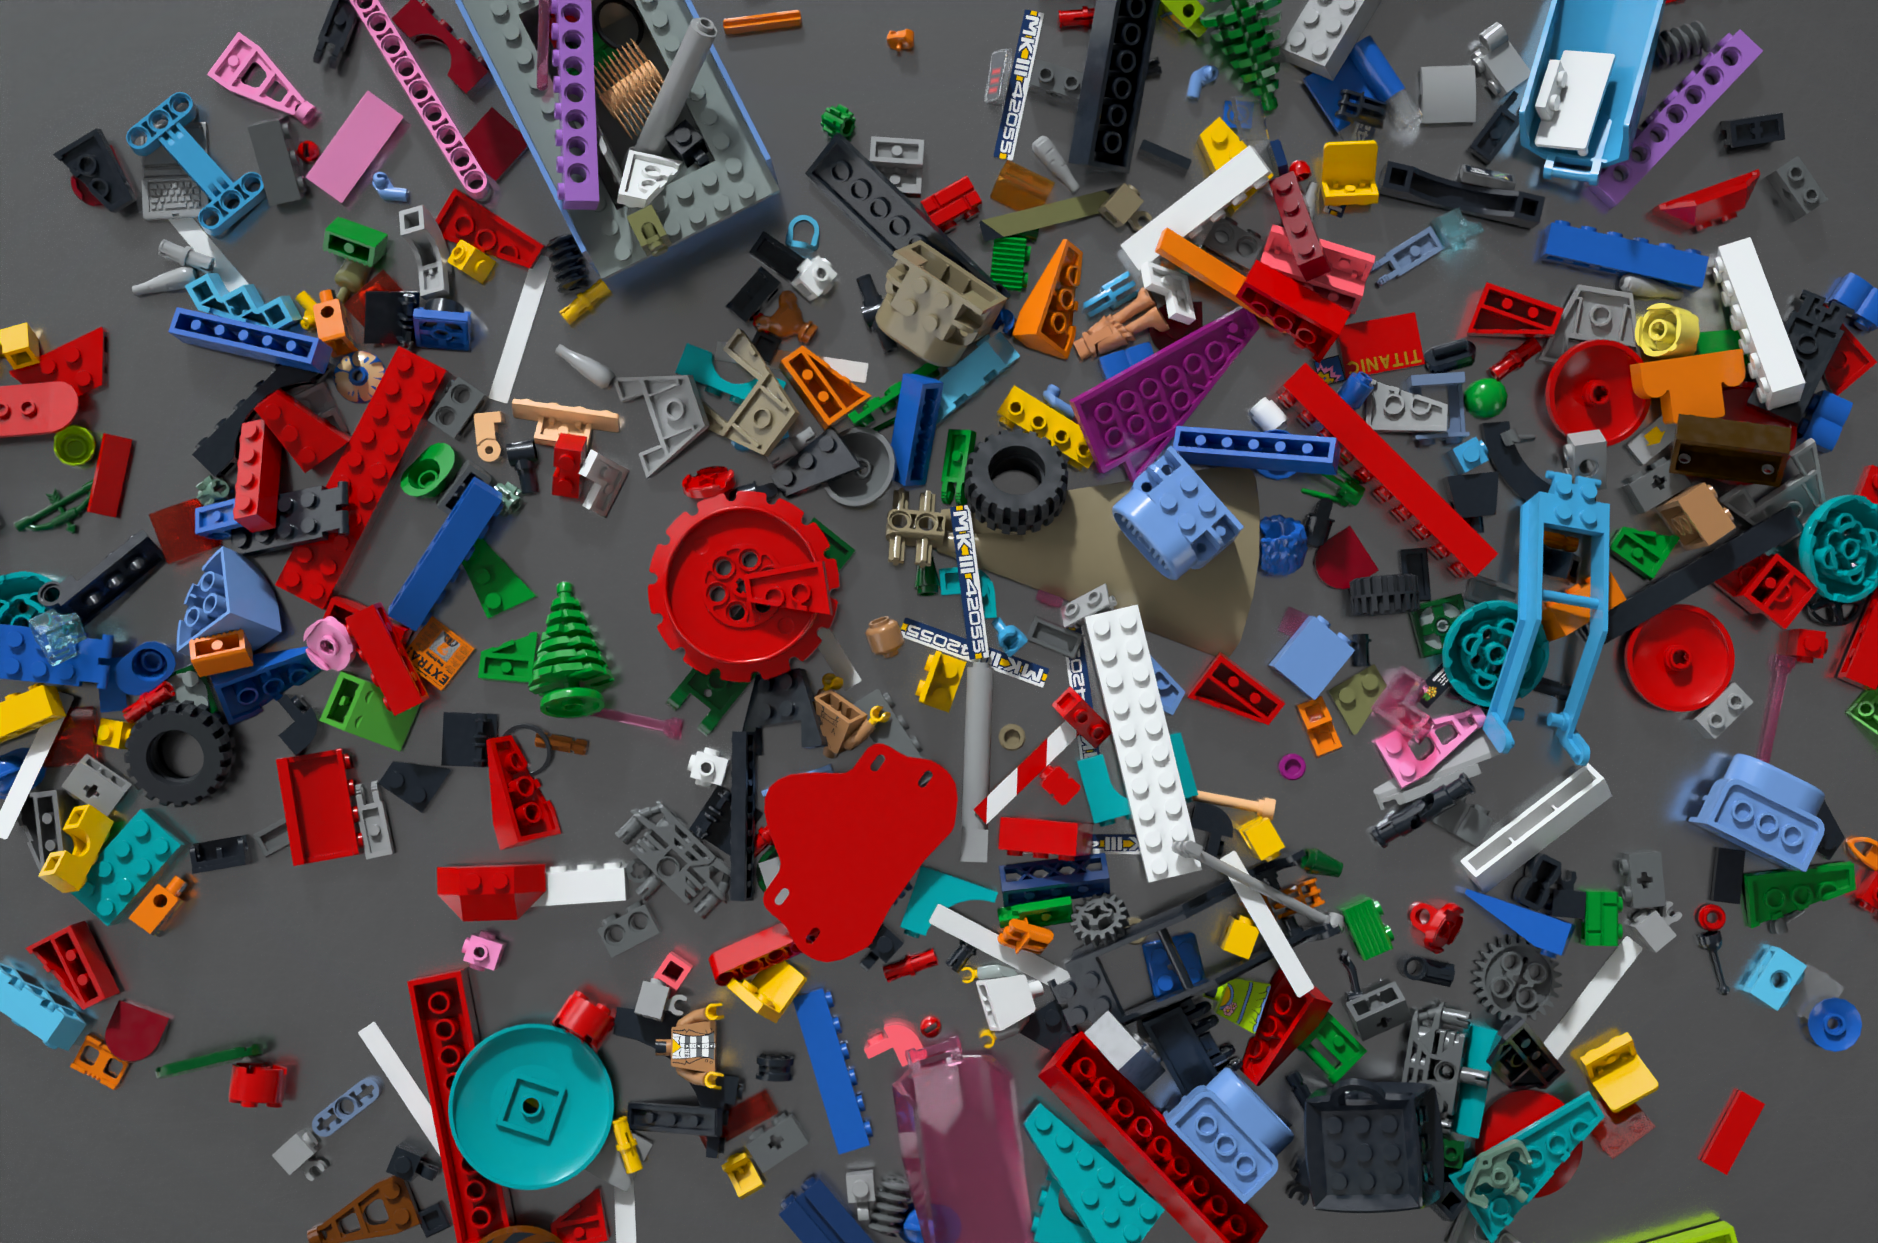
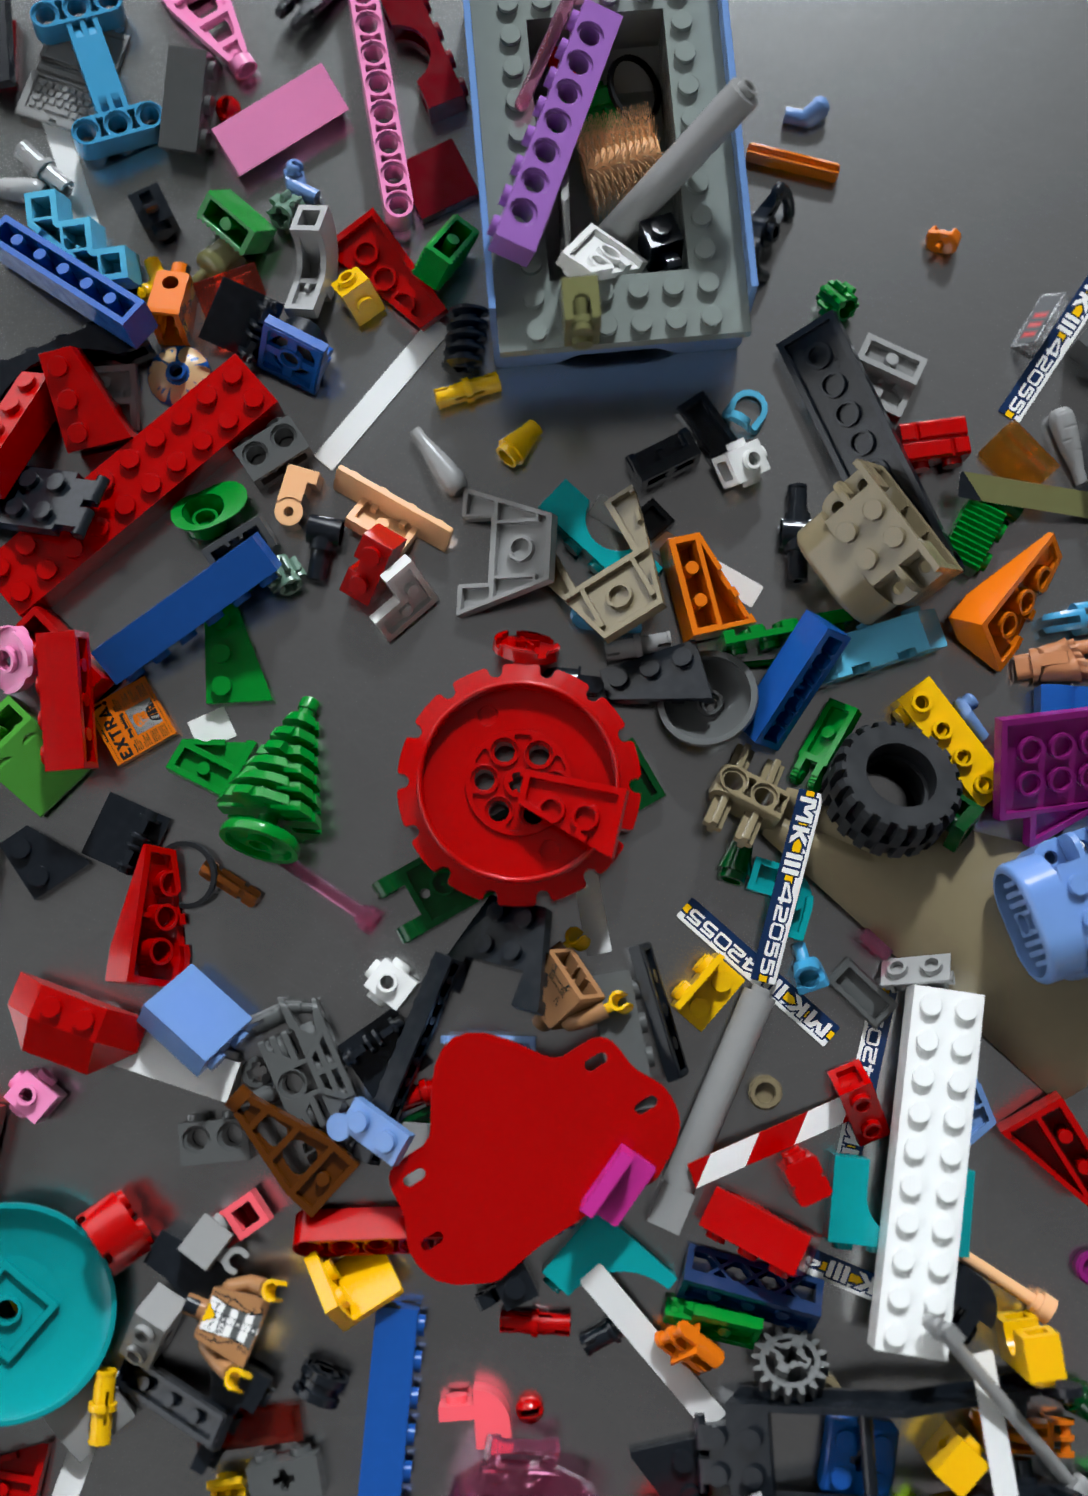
camera: 25 degrees right, 5 degrees down
dark orange animal [753,290,819,345] -> none
medium nougat head [865,616,904,658] -> none
white torso [961,964,1044,1048] -> none
blue piece [992,306,1016,338] -> none
none -> light grey brick [119,1282,186,1371]
none -> black brick [128,182,180,242]
none -> medium blue brick [137,963,253,1077]
none -> white sticker [187,706,237,741]
none -> reddish brown plate [224,1083,361,1218]
none -> sand green gear [266,189,305,234]
none -> medium blue hinge [326,1096,415,1167]
none -> green brick [412,214,480,291]
none -> yellow cone [496,419,543,468]
none -> dark pink panel [580,1143,656,1227]
none -> black tile [628,942,689,1083]
none -> black piece [751,181,795,282]
none -> dark green bracket [943,794,985,853]

